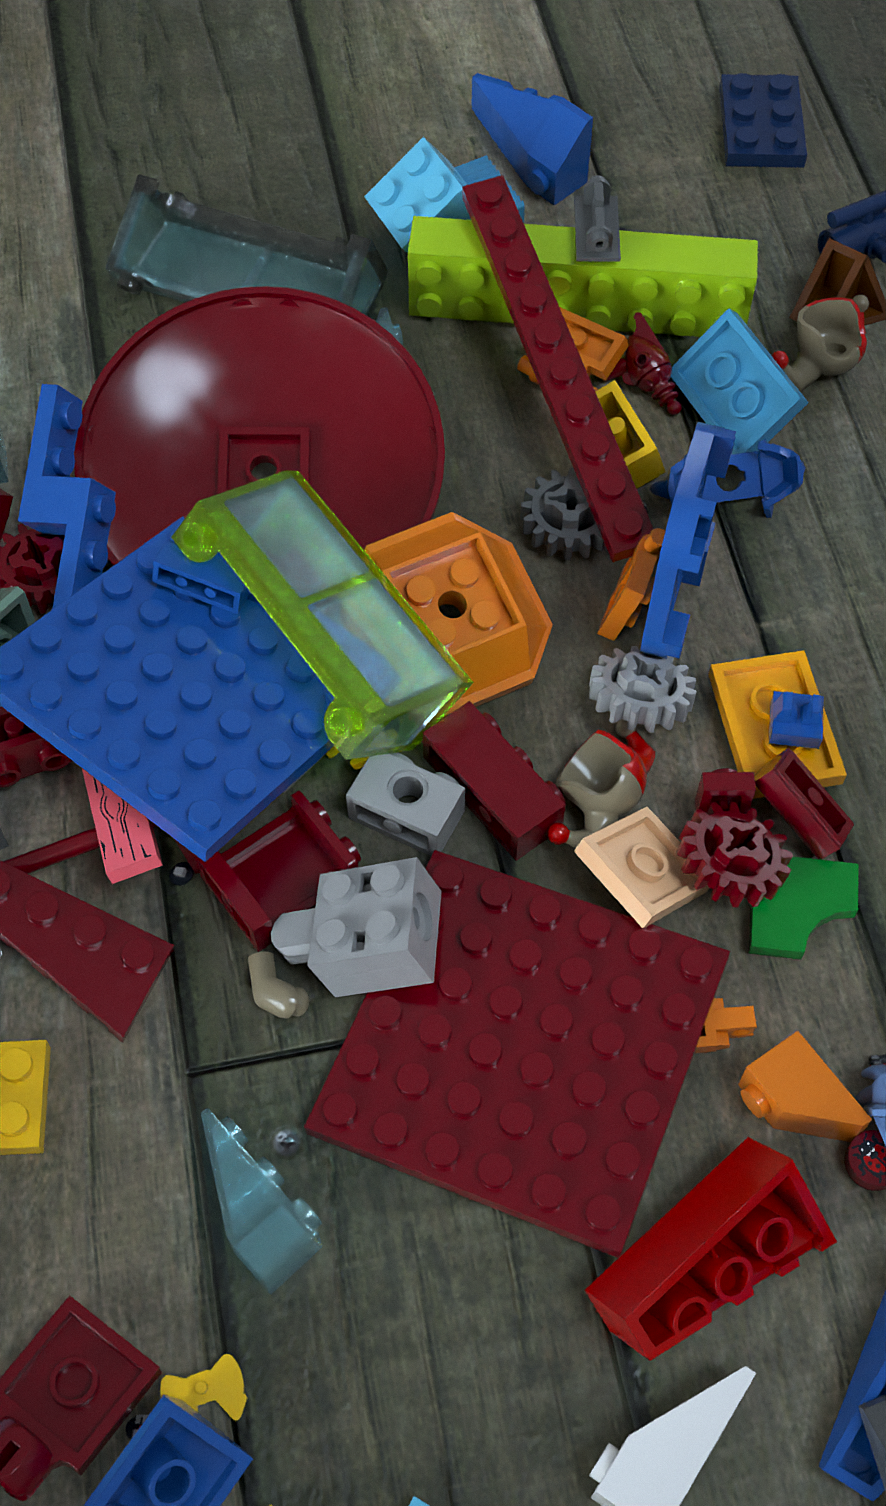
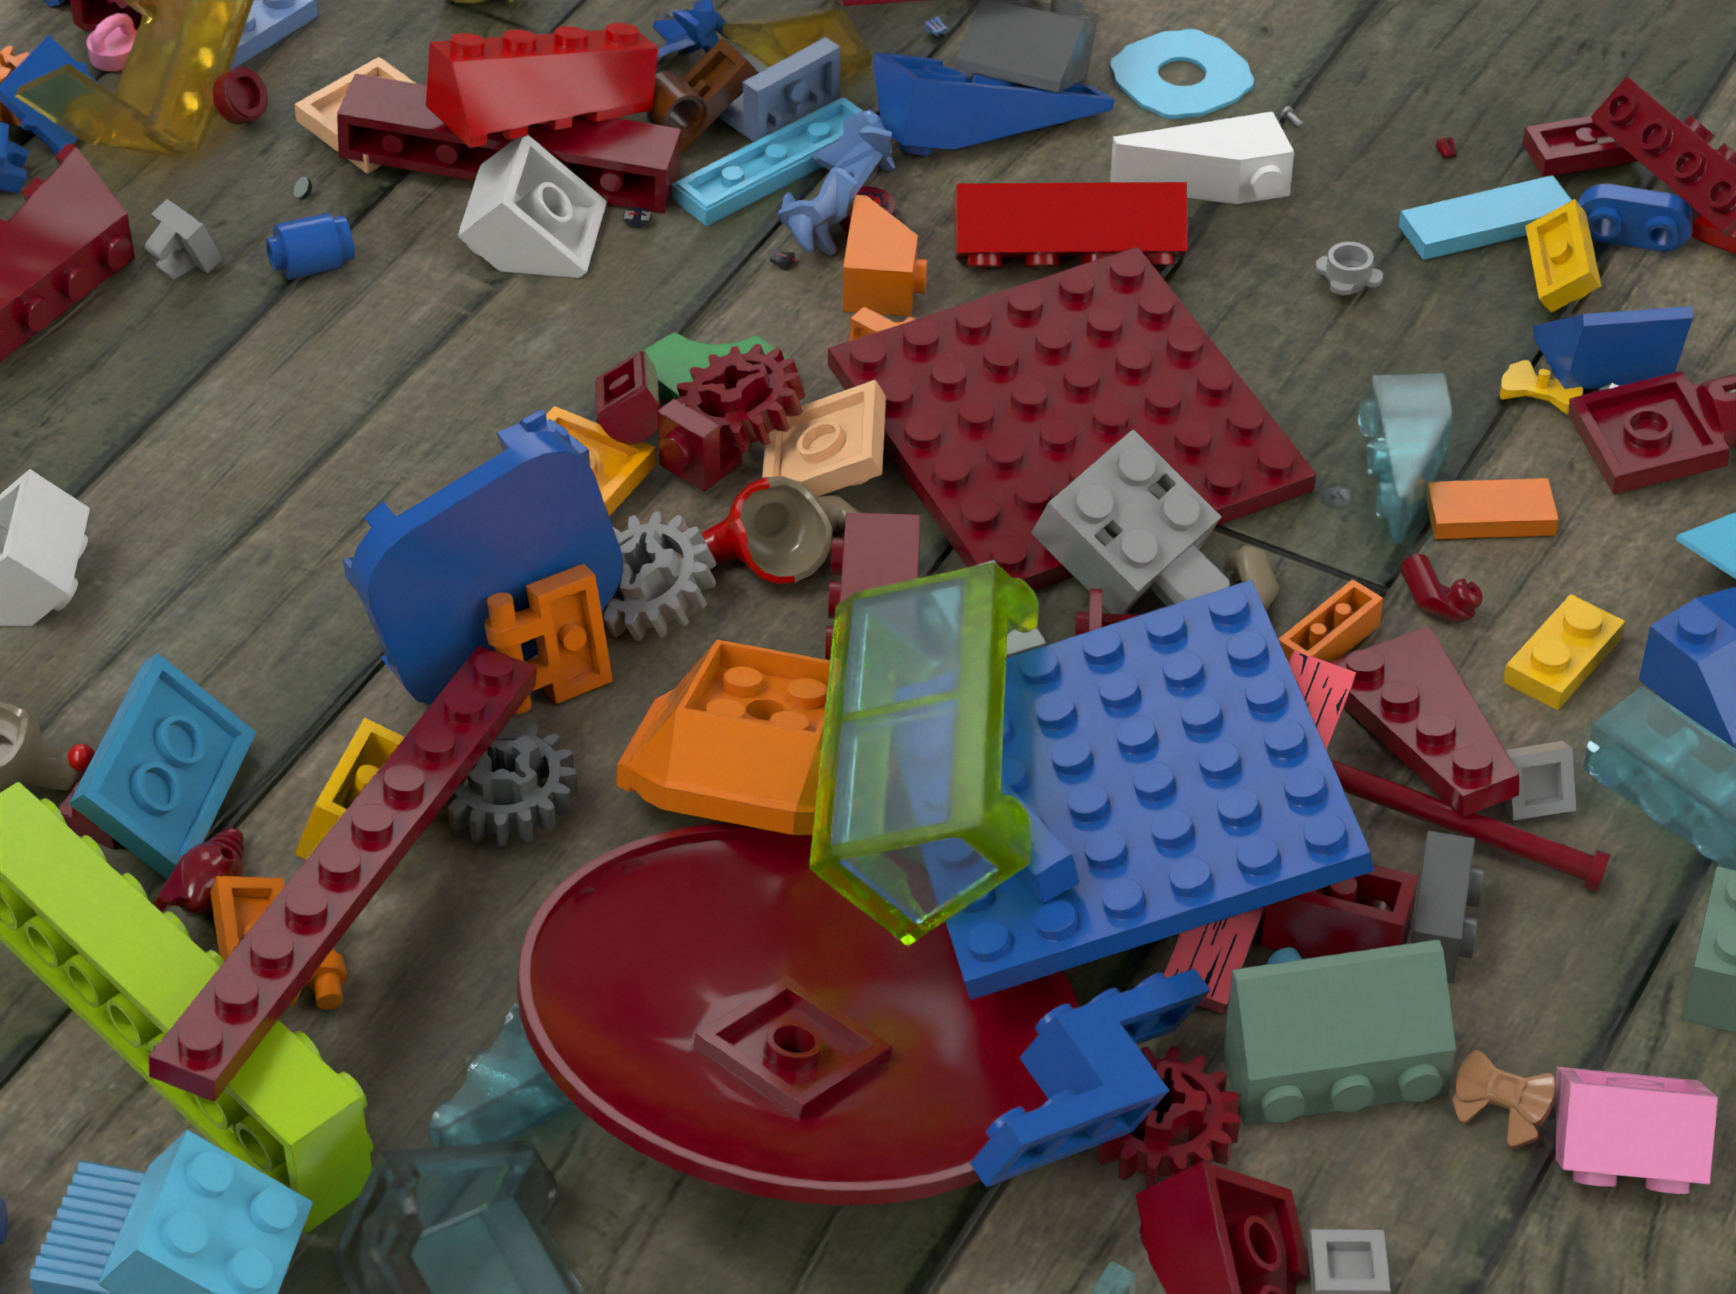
camera: 140 degrees left, 15 degrees down
dark grey hinge [574,175,621,262] -> none
blue piece [649,439,806,518] -> none
none -> orange piece [1278,579,1384,663]
none -> light grey plate [1315,242,1383,295]
none -> dark red arm [1400,554,1483,623]
none -> orange tile [1425,478,1559,539]

